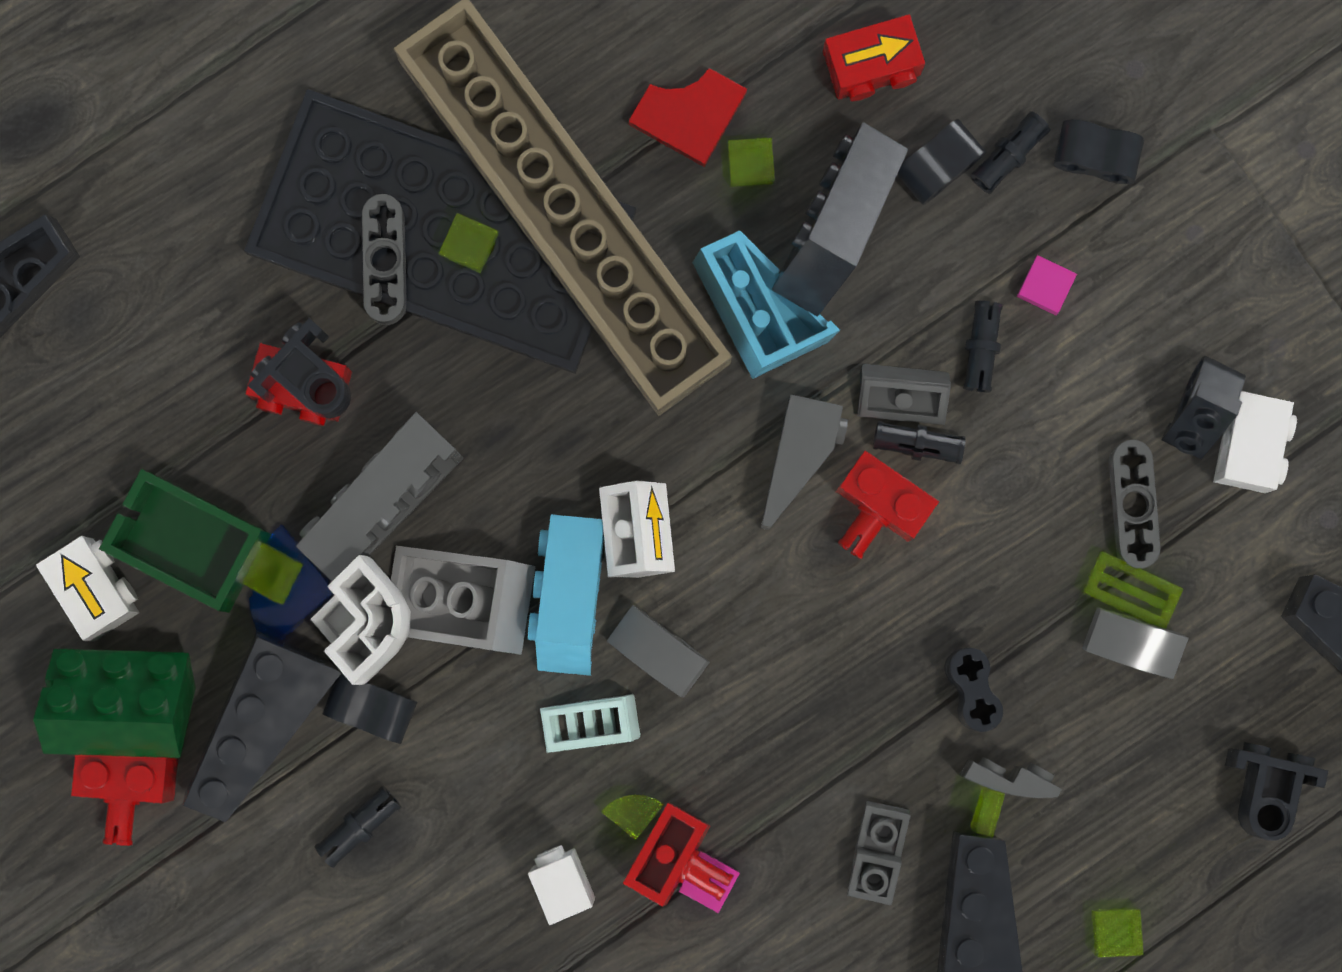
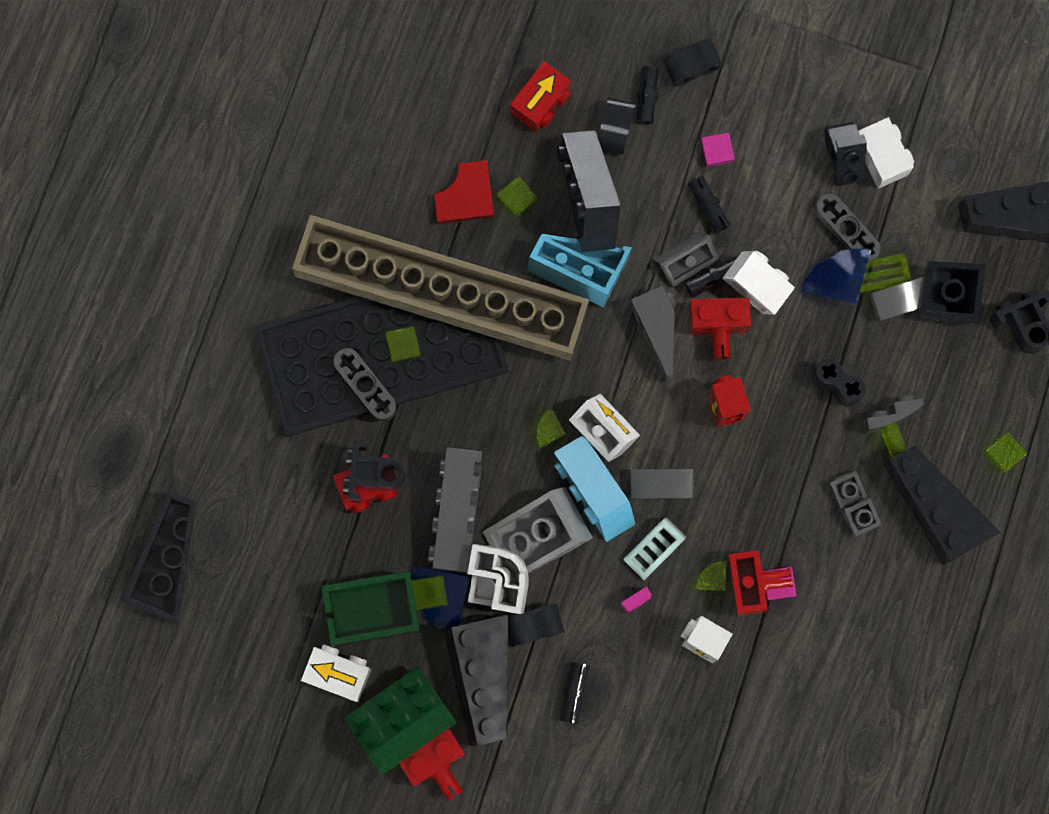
camera: 40 degrees left, 5 degrees down
none -> clear neon green tile [537,408,566,448]
none -> dark pink tile [620,586,652,613]
none -> red brick [707,375,751,428]
none -> white brick [722,251,795,315]
none -> clear blue brick [801,249,872,305]
none -> black slope [921,261,986,327]

